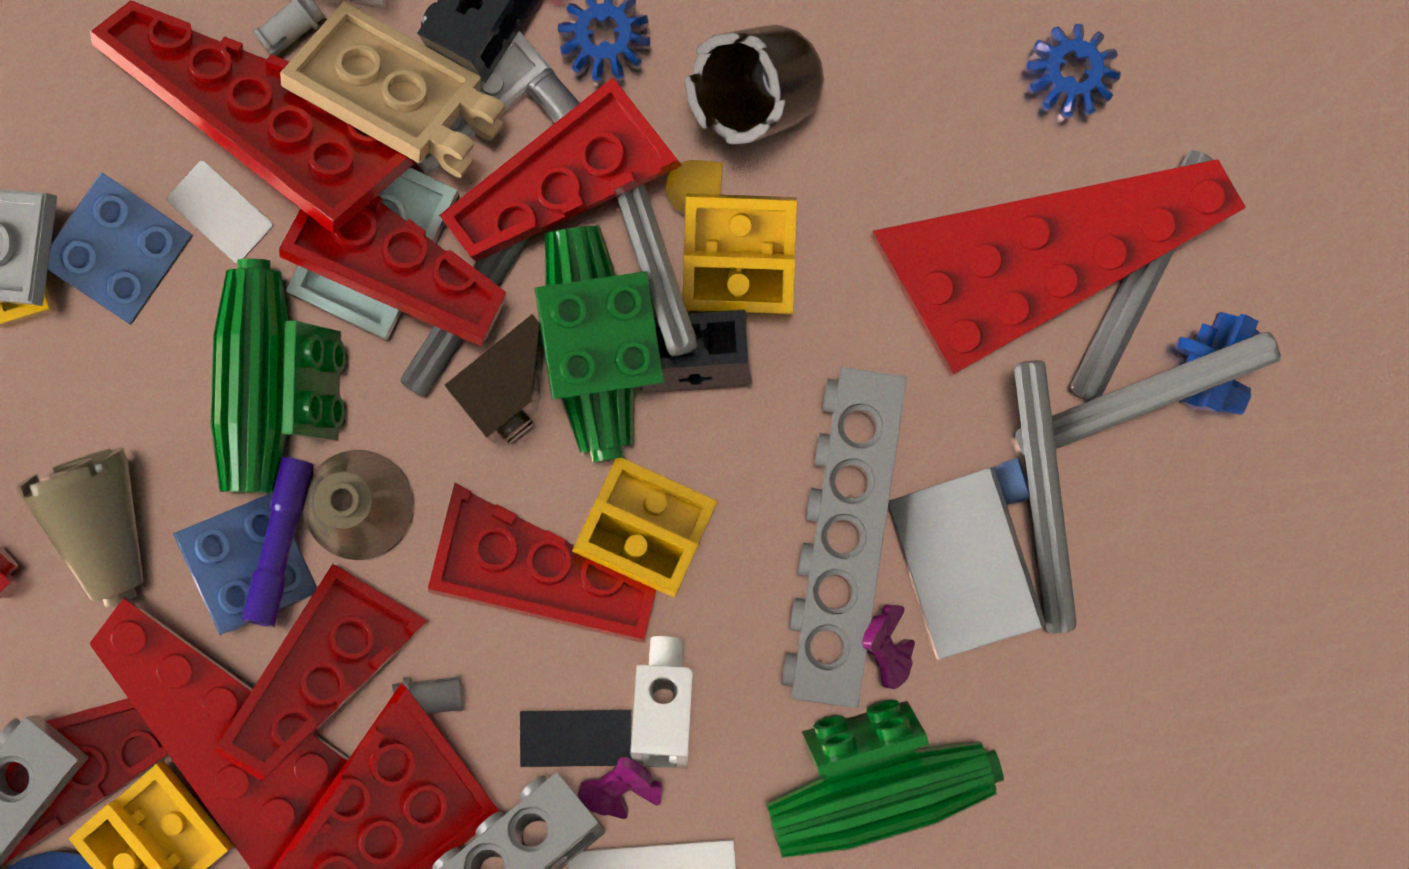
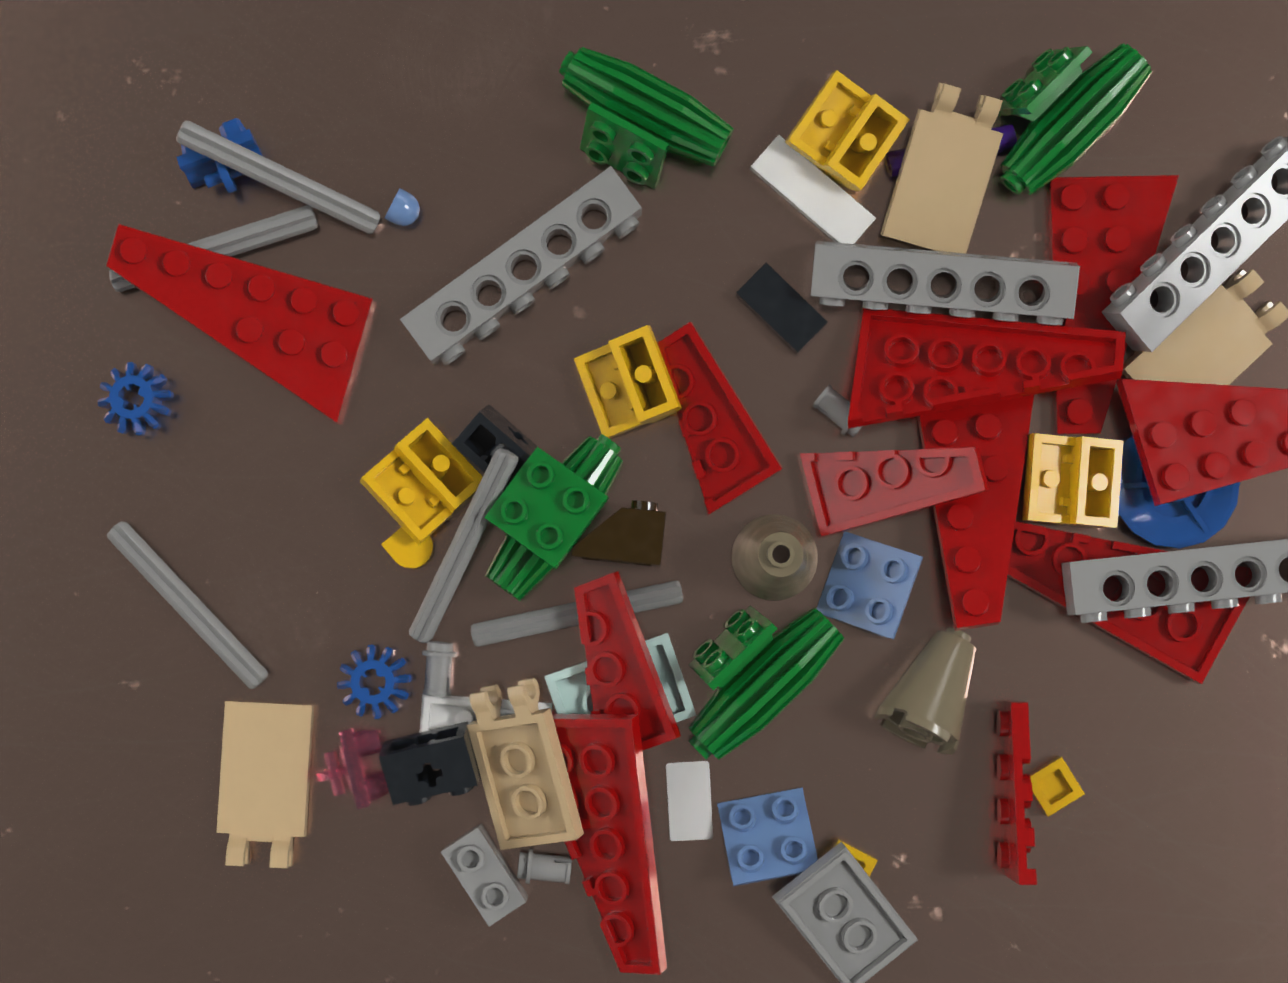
camera: 140 degrees left, 0 degrees up
dark purple piece [242,457,314,628] -> none
red wing [439,77,682,262] -> none
magenta piece [578,757,663,819] -> none
white torso [631,636,693,769] -> none
dark brown cylinder [685,25,824,144] -> none
magenta piece [862,604,915,689] -> none
light grey tile [889,467,1046,659] -> none
light grey axle [1014,360,1077,634] -> none

